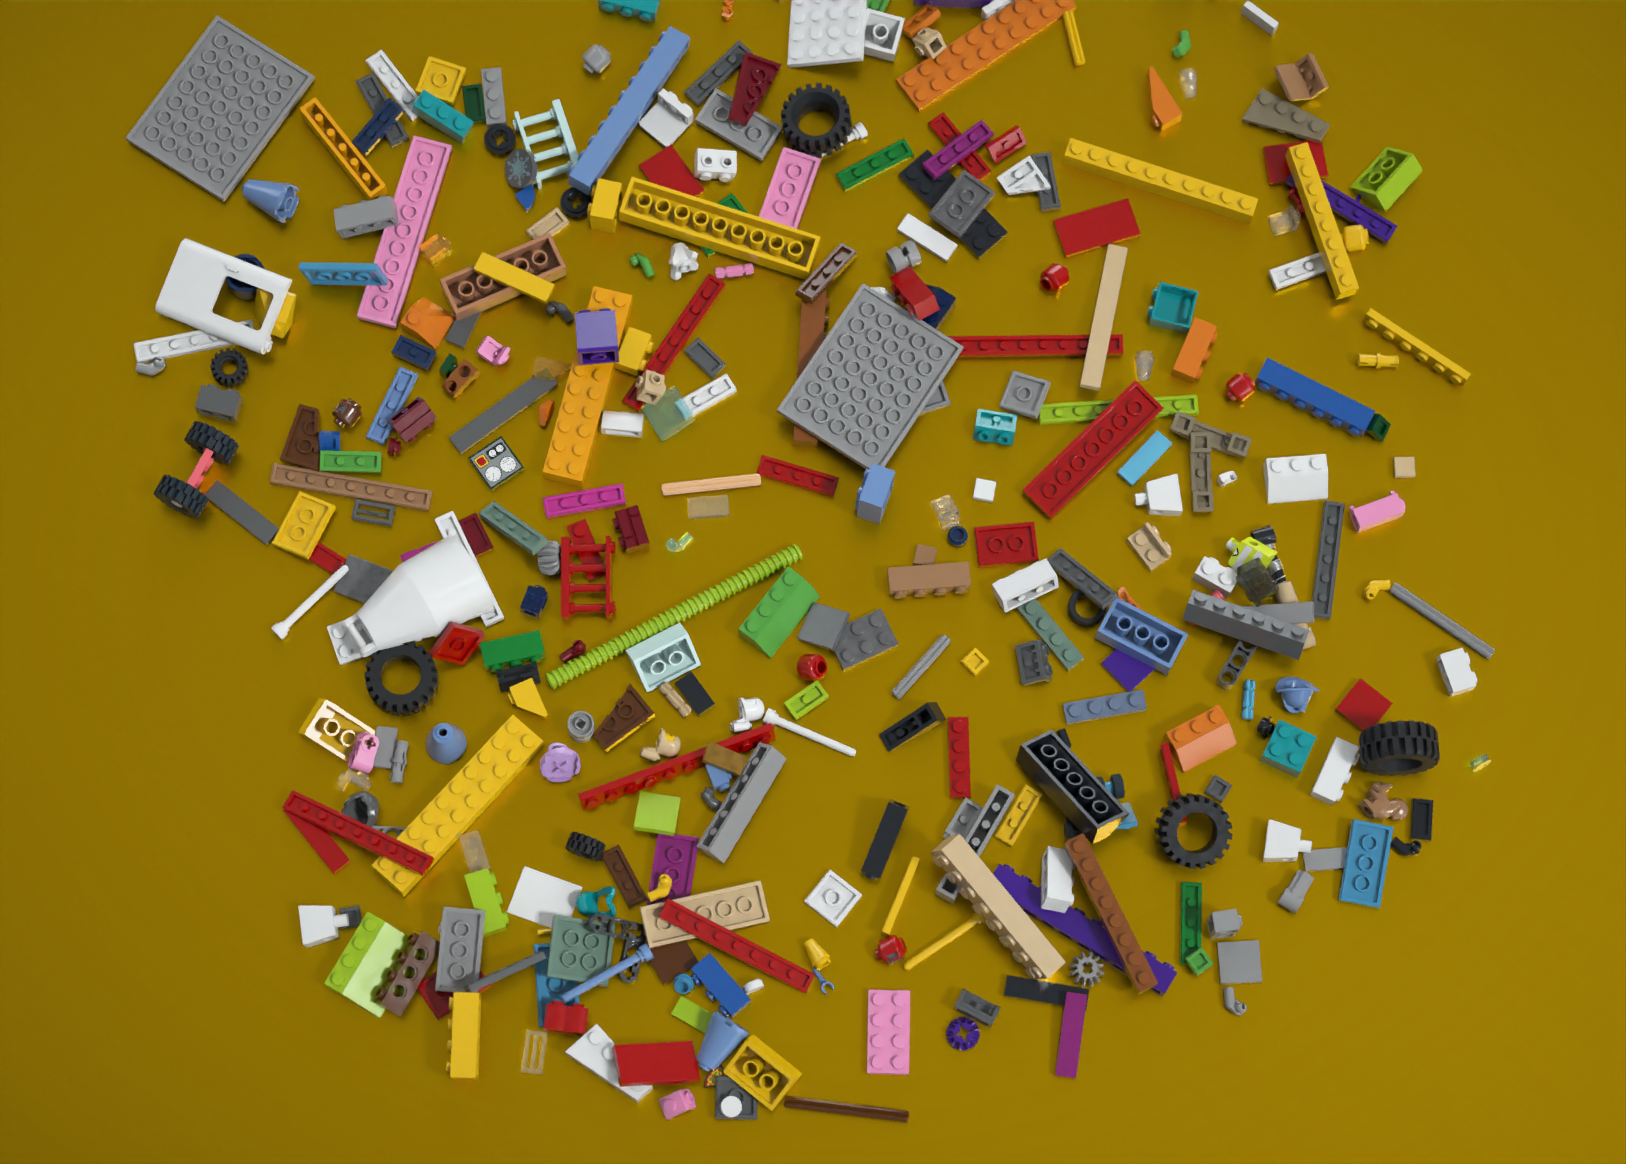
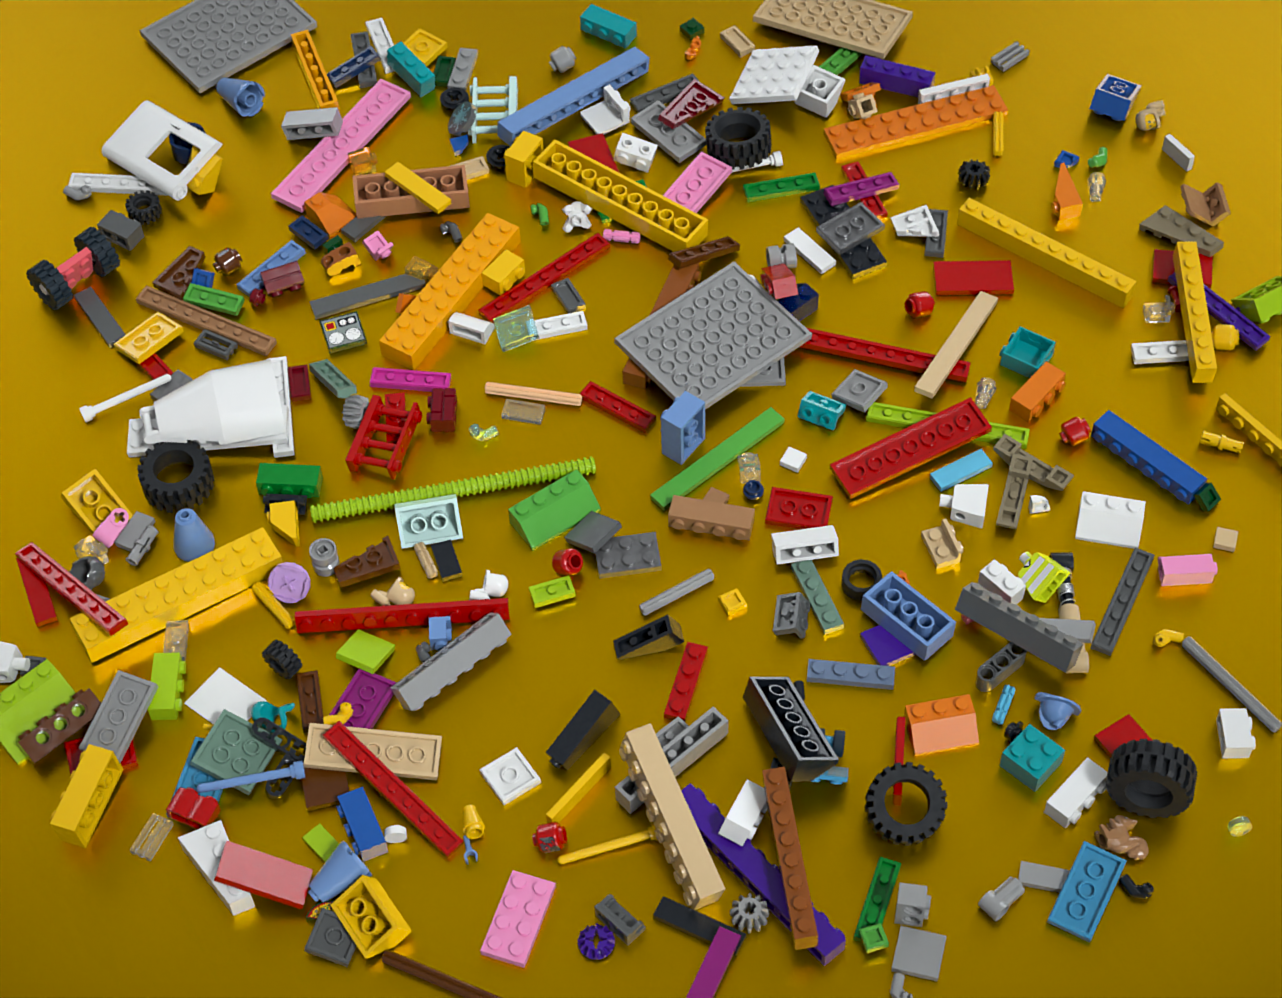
camera: 25 degrees right, 20 degrees down
dark azure tile [299,262,388,286] -> none
red plate [429,622,485,665] -> none
dark grey tile [464,951,546,993] -> none
clear blue brick [520,585,548,619] -> none
dark red arm [559,640,586,664] -> none
slope [575,308,619,365] -> none
tan brick [635,370,666,405] -> none
bright pink bracket [659,1088,696,1119] -> none
dark azure plate [674,974,694,994] -> none
pearl gold tile [702,741,747,777] -> none
white tile [720,1096,742,1118] -> none
white piece [762,708,856,756] -> none
red plate [985,125,1027,164] -> none
yellow tile [994,784,1043,848] -> none
dark grey tile [1047,548,1118,610] -> none
dark grey tile [1204,775,1232,803] -> none
clear smoke bracket [1236,557,1279,607] -> none
white torso [1263,819,1312,862] -> none
black tile [1410,798,1433,842] -> none
none -> yellow axle [252,582,295,629]
none -> bright green tile [650,407,785,511]
none -> black gear [958,159,990,190]
none -> blue tile [1054,150,1079,168]

